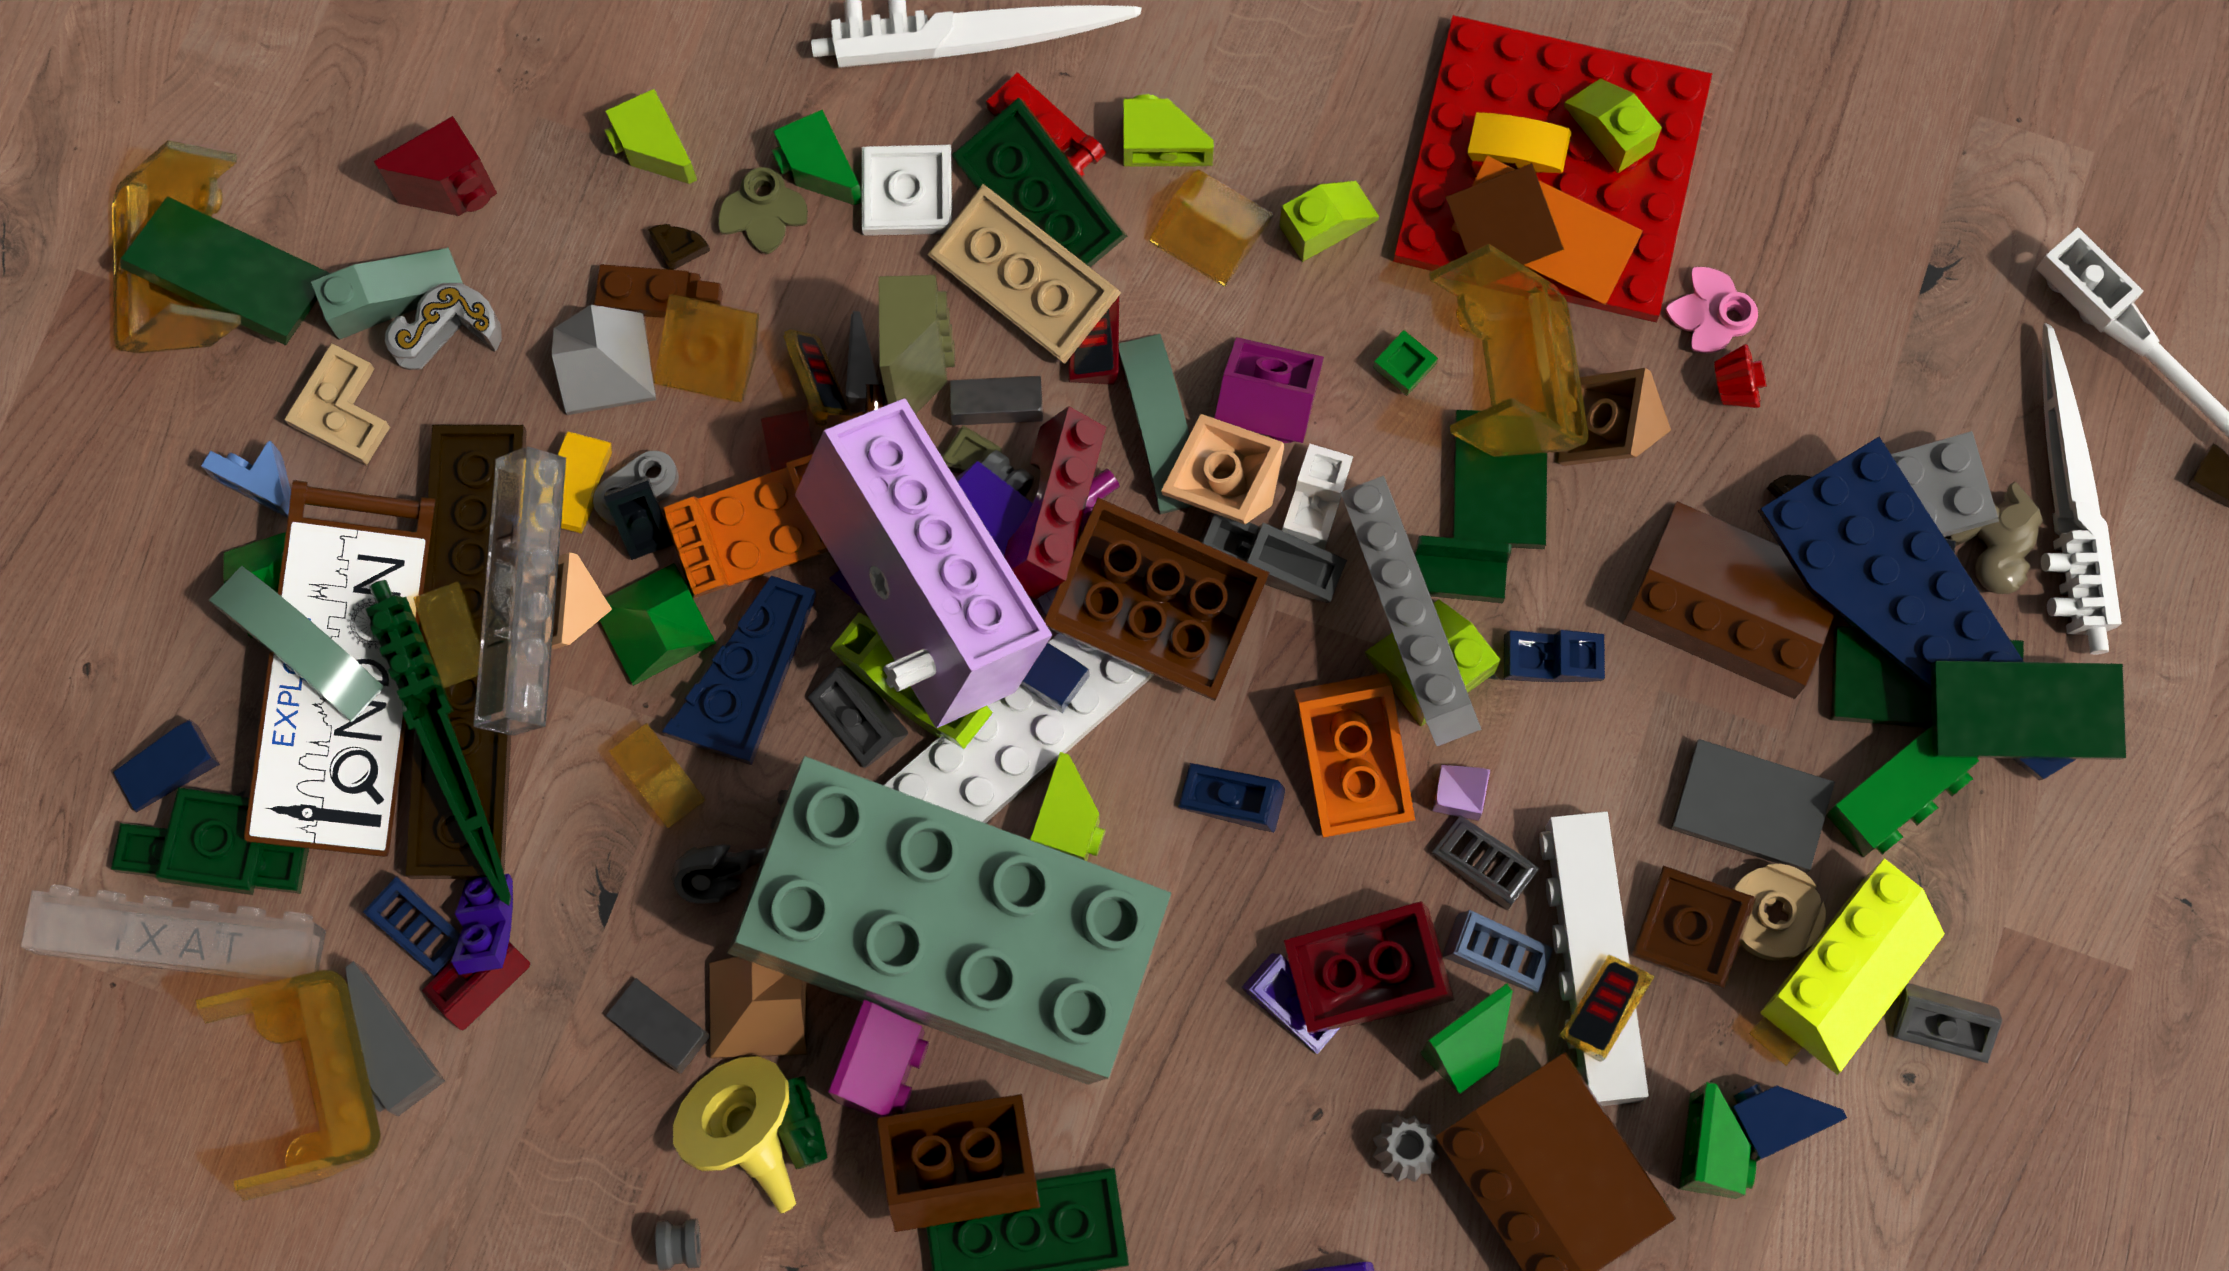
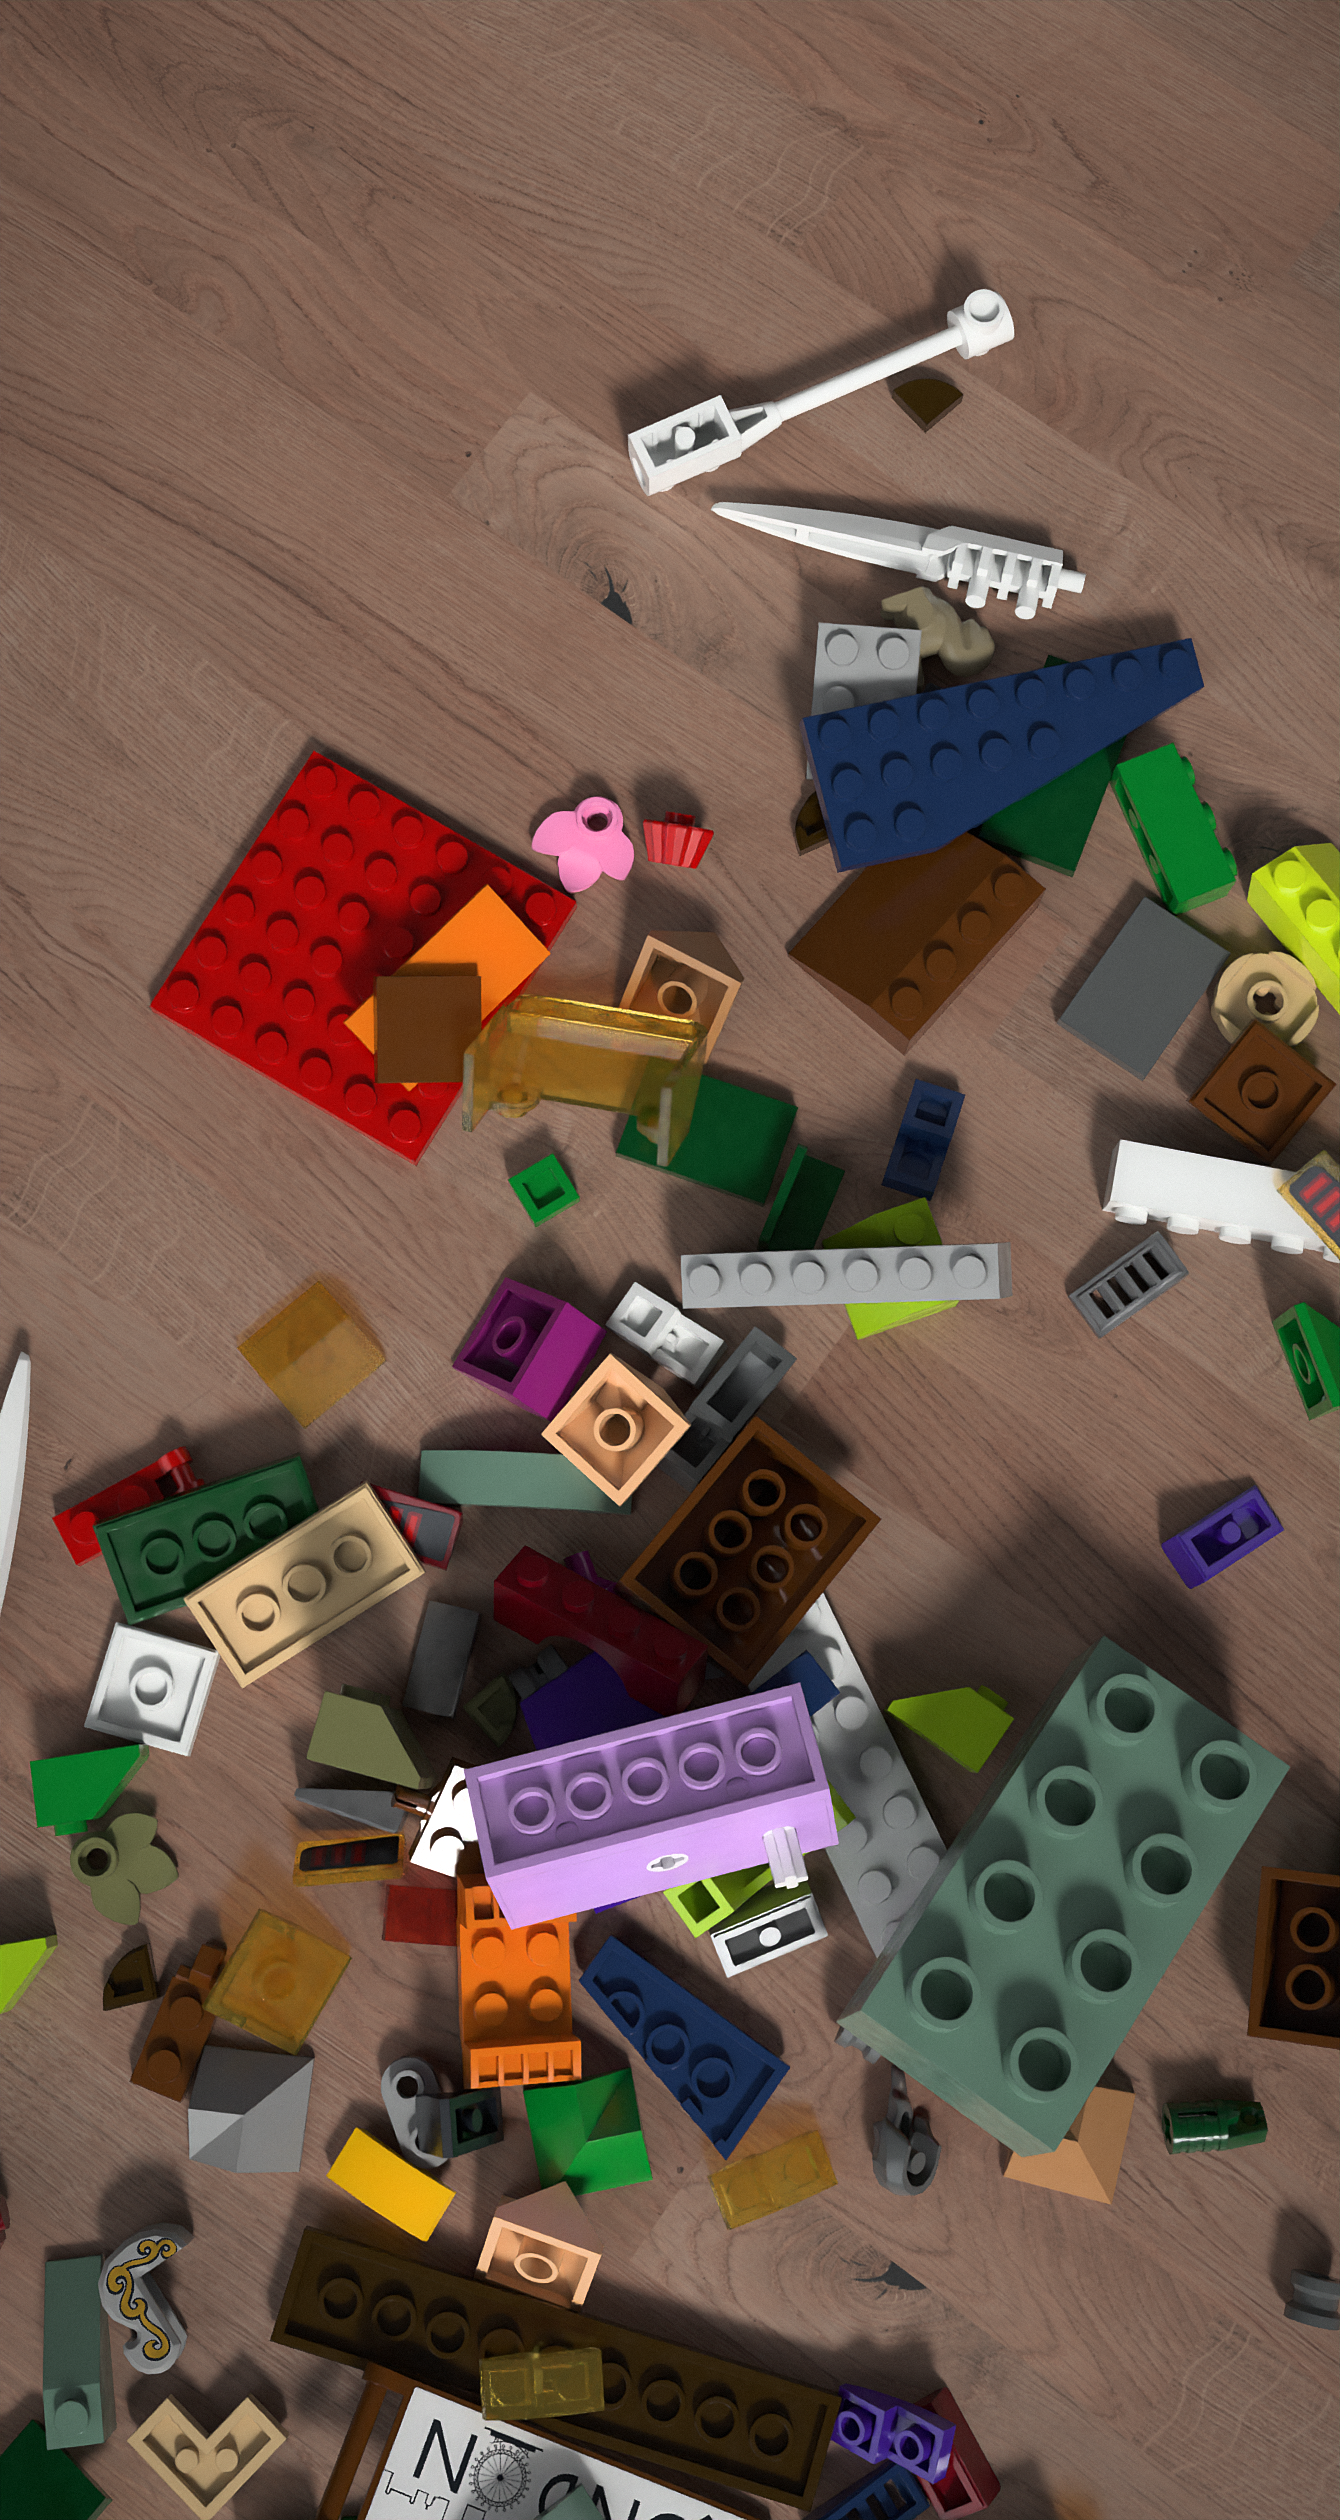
camera: 75 degrees left, 5 degrees up
dark green piece [365,580,511,906] -> none
clear brick [474,446,566,736] -> none
flat silver slope [606,978,710,1074] -> none
light yellow piece [673,1056,796,1213] -> none
magenta slope [829,1000,929,1118] -> none
lime slope [1124,94,1214,167] -> none
dark blue slope [1178,763,1285,833] -> none
lime slope [1279,181,1379,262] -> none
dark red slope [1284,901,1454,1034] -> none
orange slope [1294,673,1415,838] -> none
lavender slope [1432,765,1490,821] -> none
sand blue slope [1442,910,1554,993] -> none
yellow slope [1467,112,1571,173] -> none
lime slope [1564,79,1662,173] -> none
dark green tile [1931,661,2126,760] -> none

